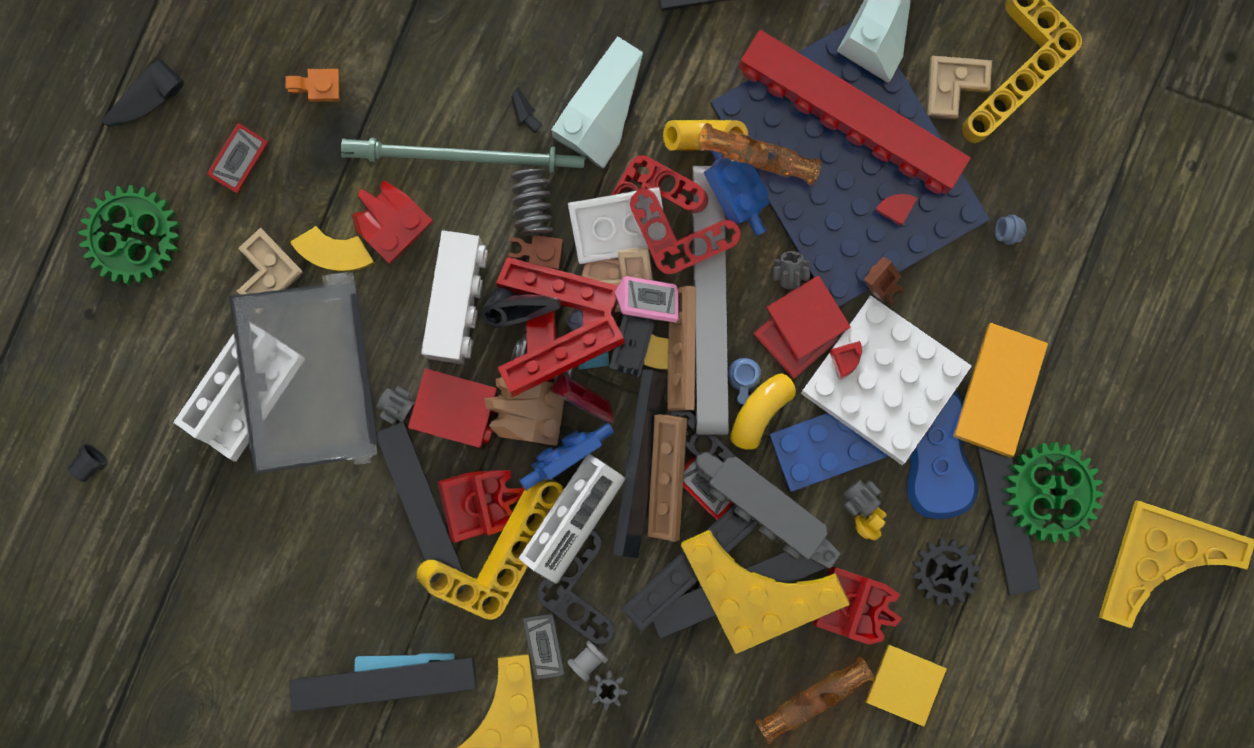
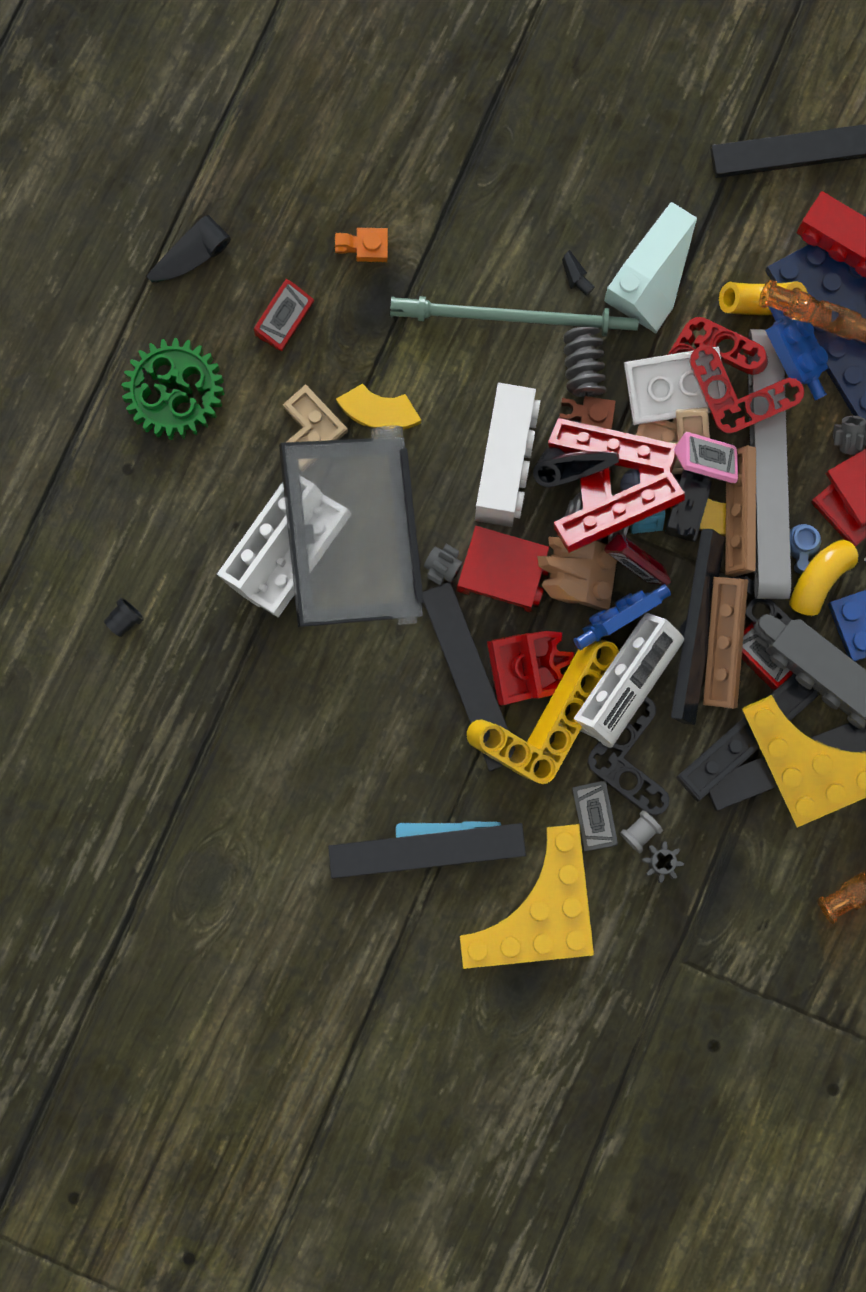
camera: 10 degrees right, 5 degrees down
red plate [352,180,434,265] -> none

